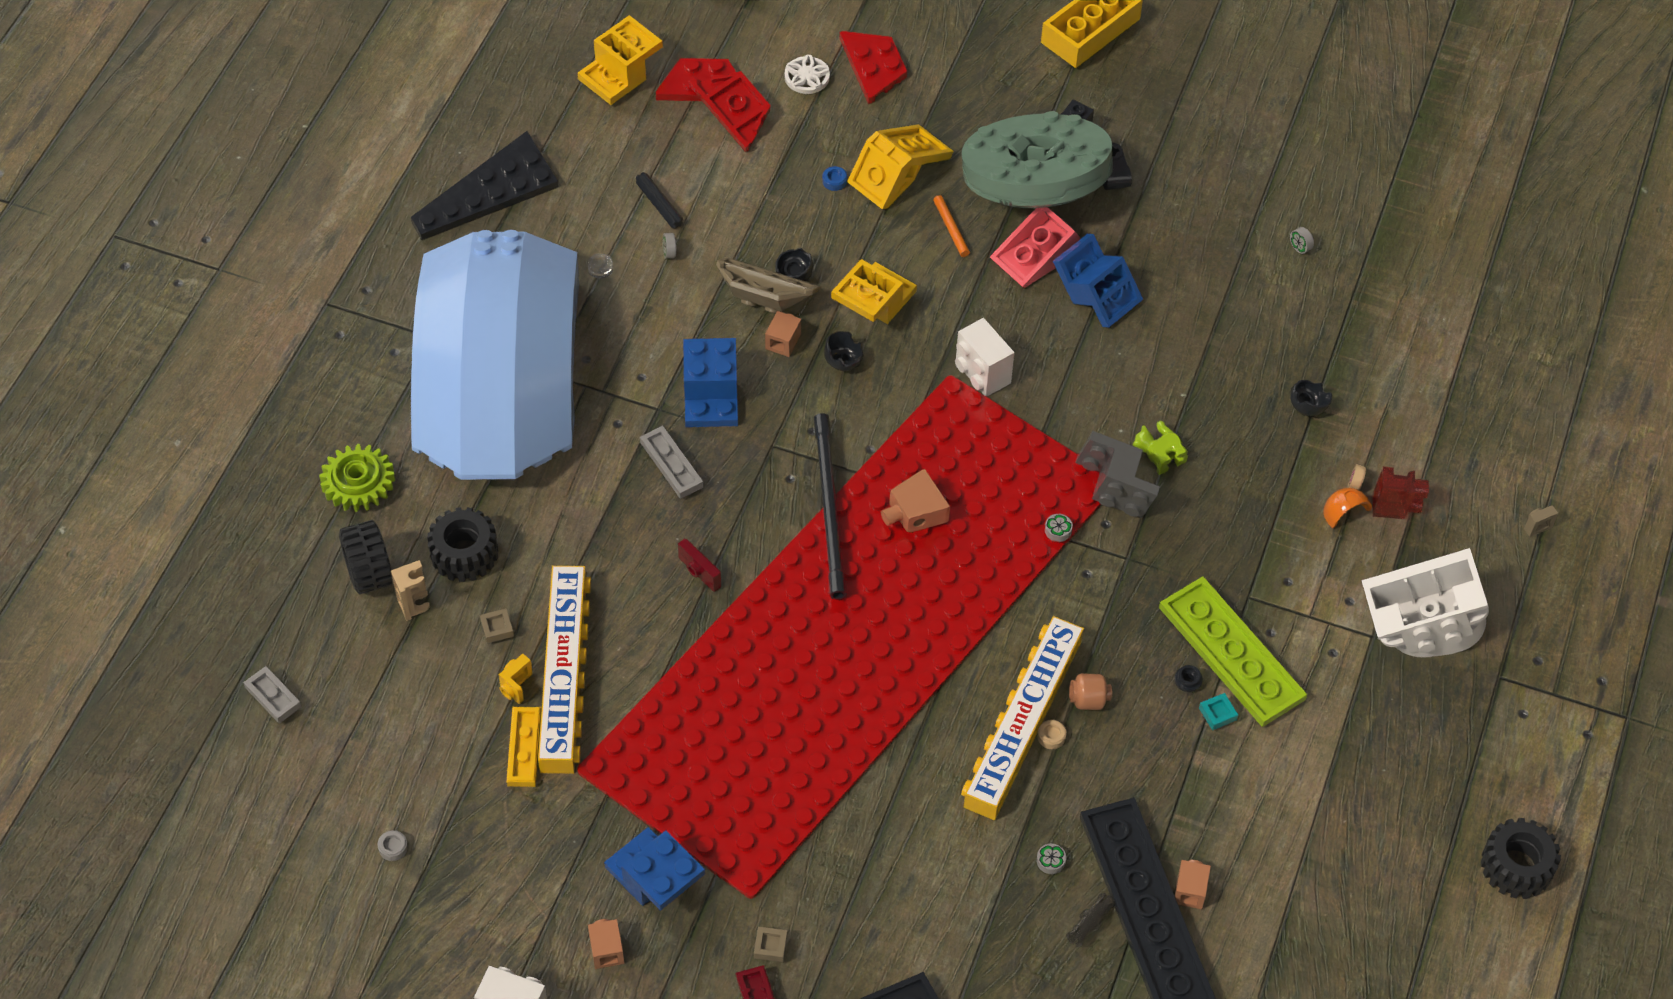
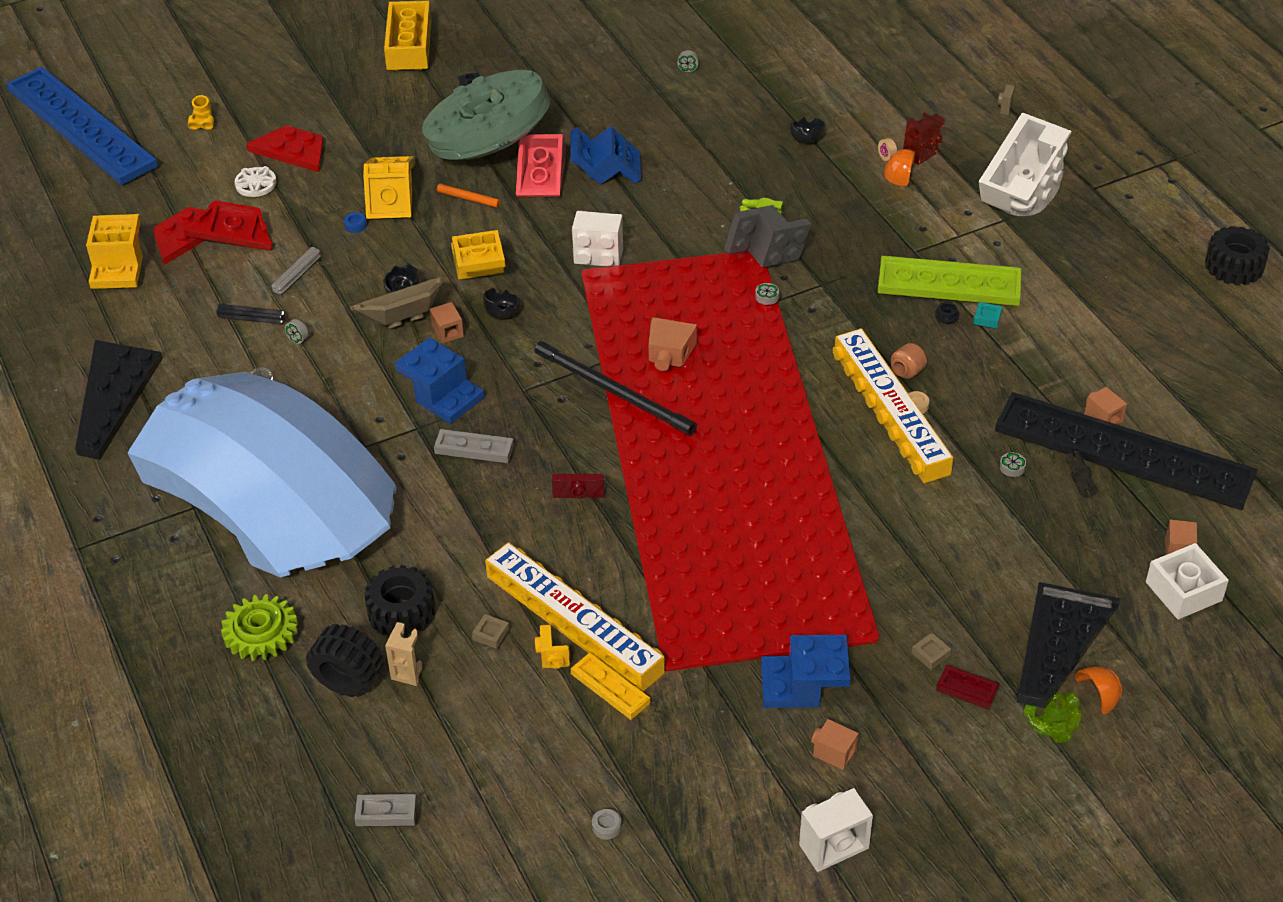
camera: 45 degrees left, 10 degrees down
none -> light grey axle [271,247,321,295]

